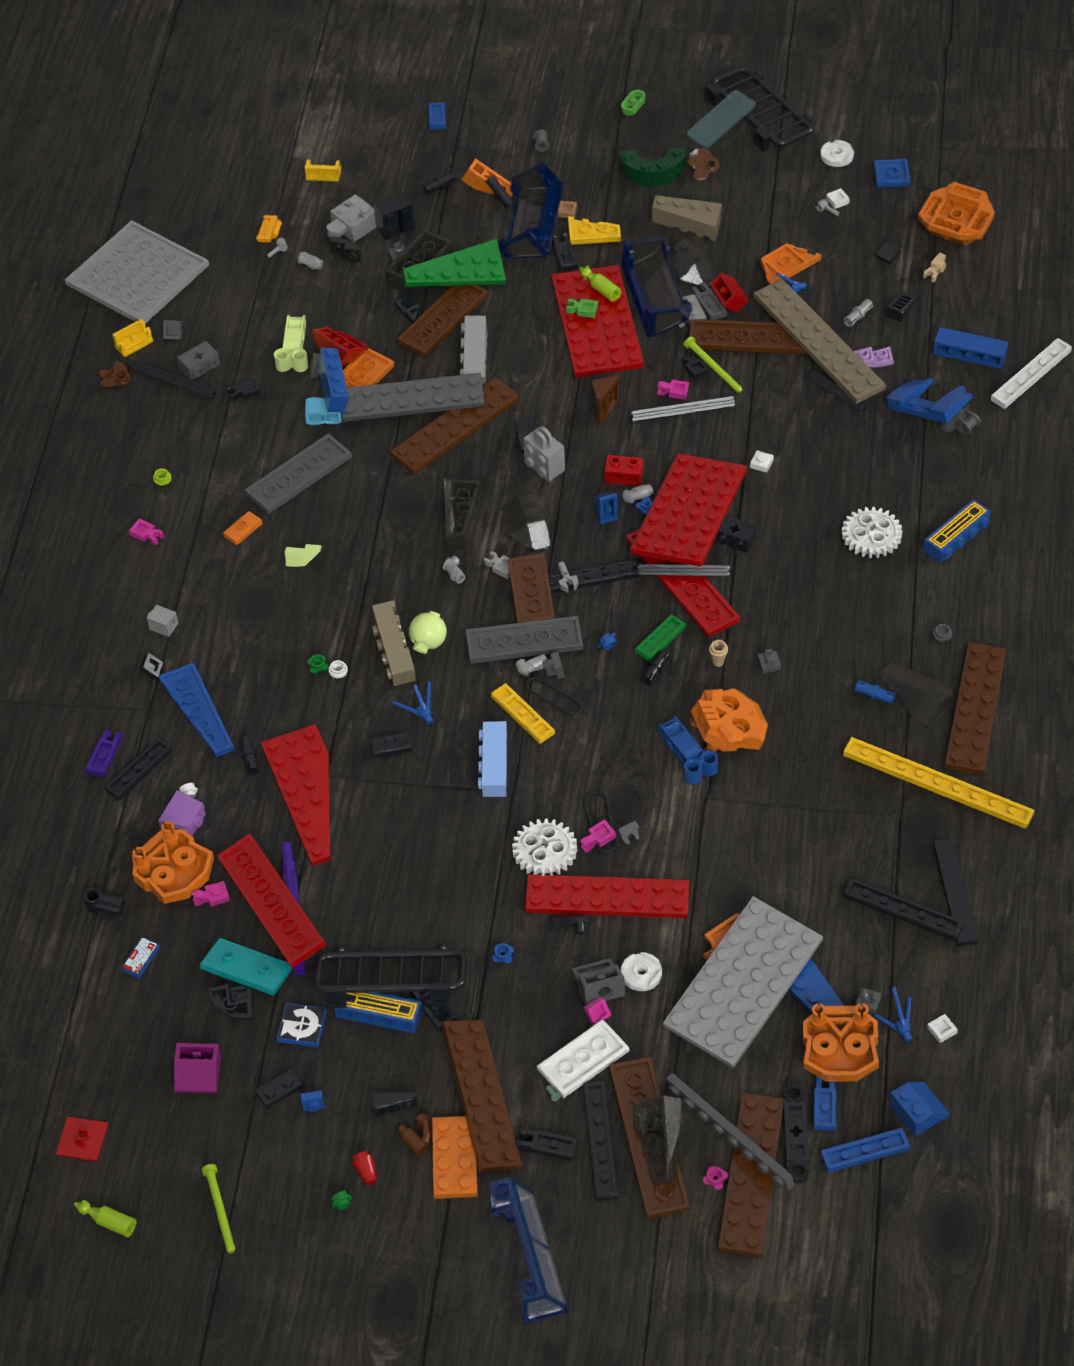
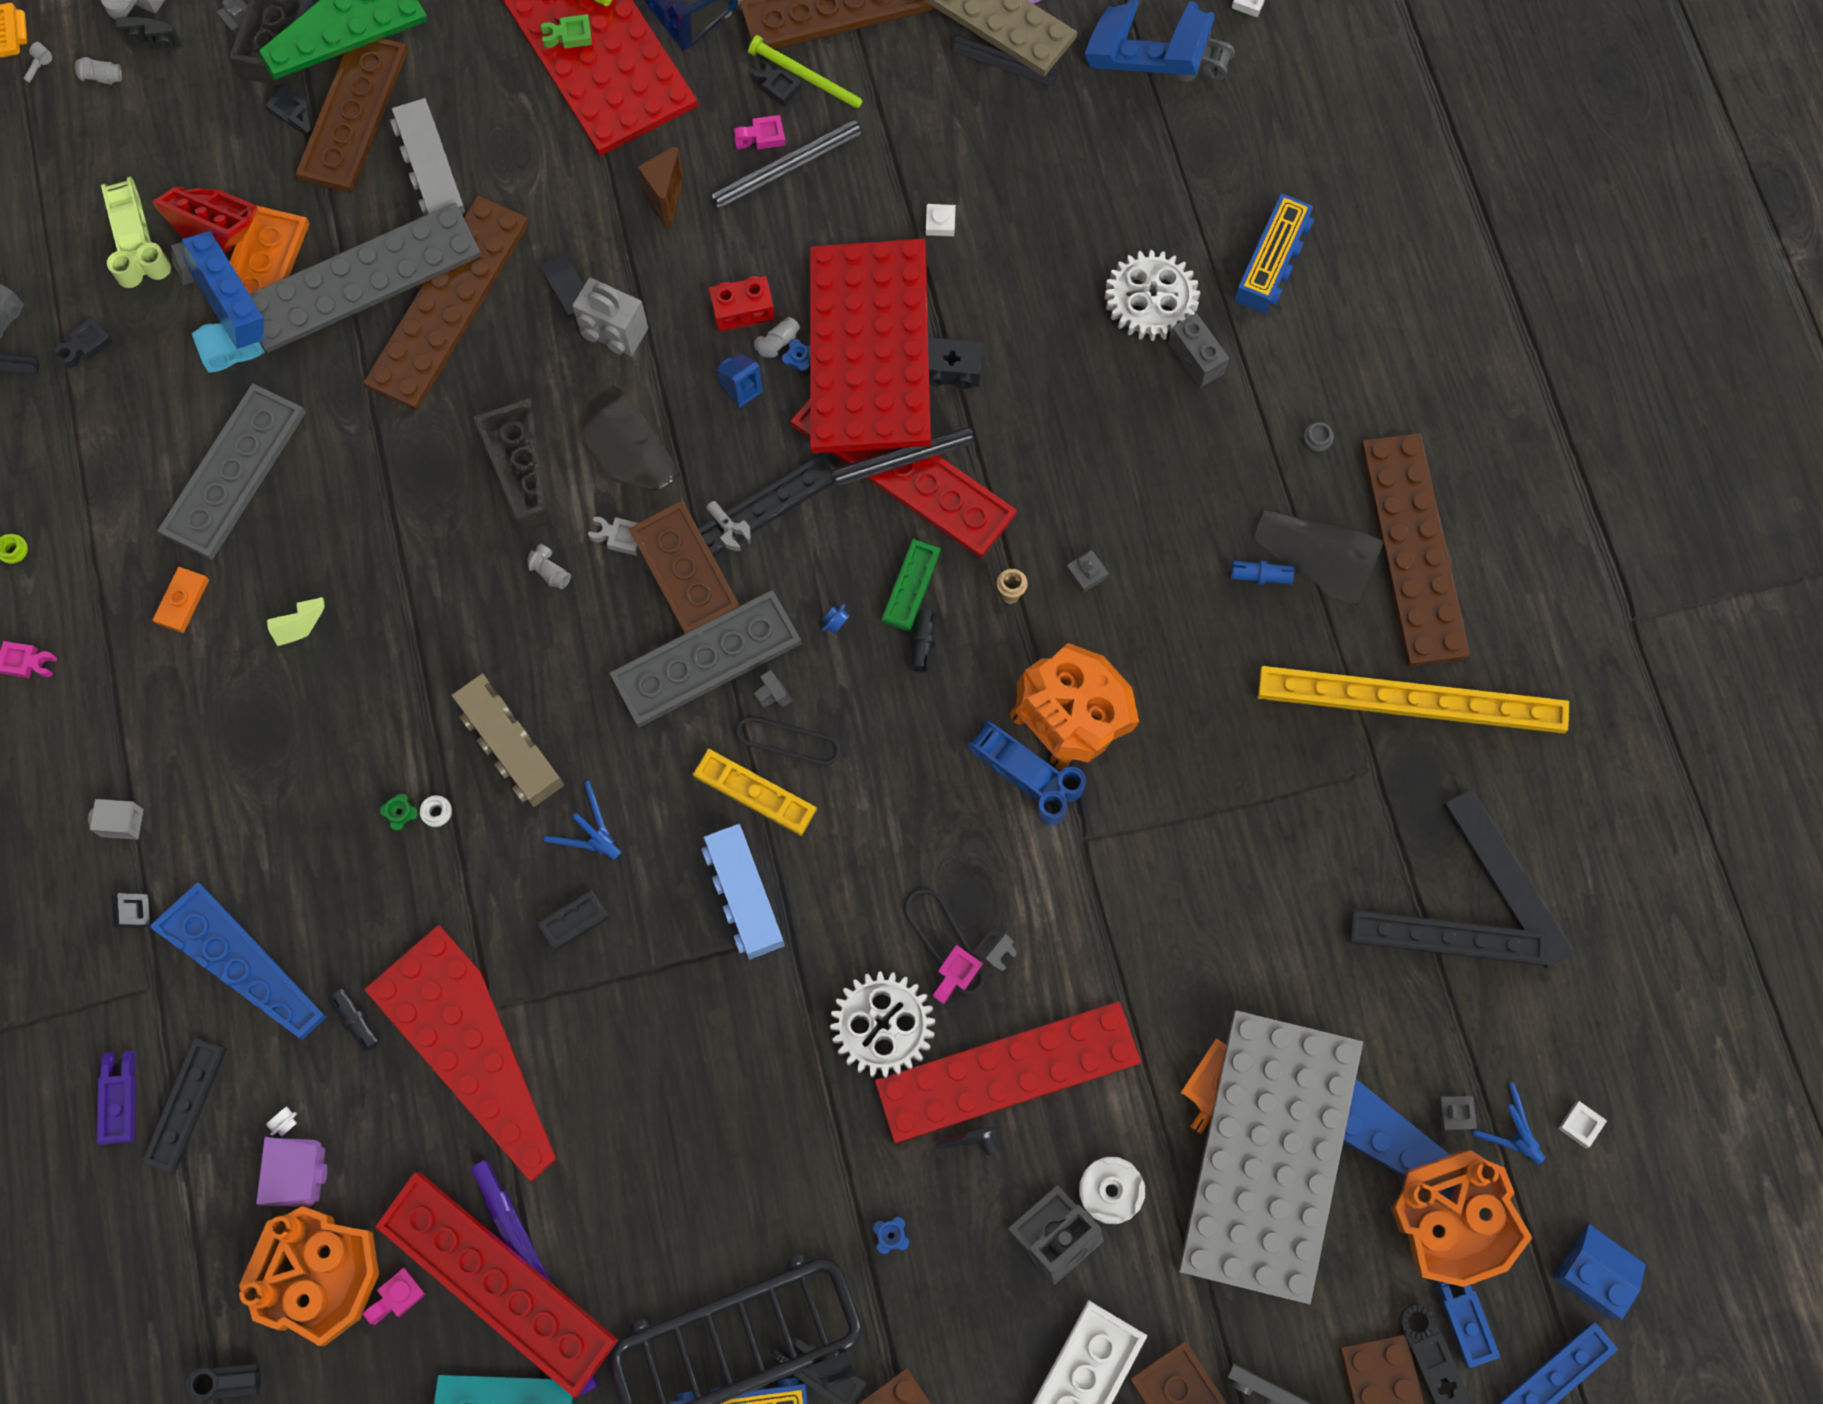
camera: 25 degrees left, 20 degrees up
yellowish green brick [409,611,447,654] -> none
light grey arm [516,654,548,676] -> none
dark pink plate [584,996,611,1026] -> none
none -> dark grey brick [1168,313,1230,388]

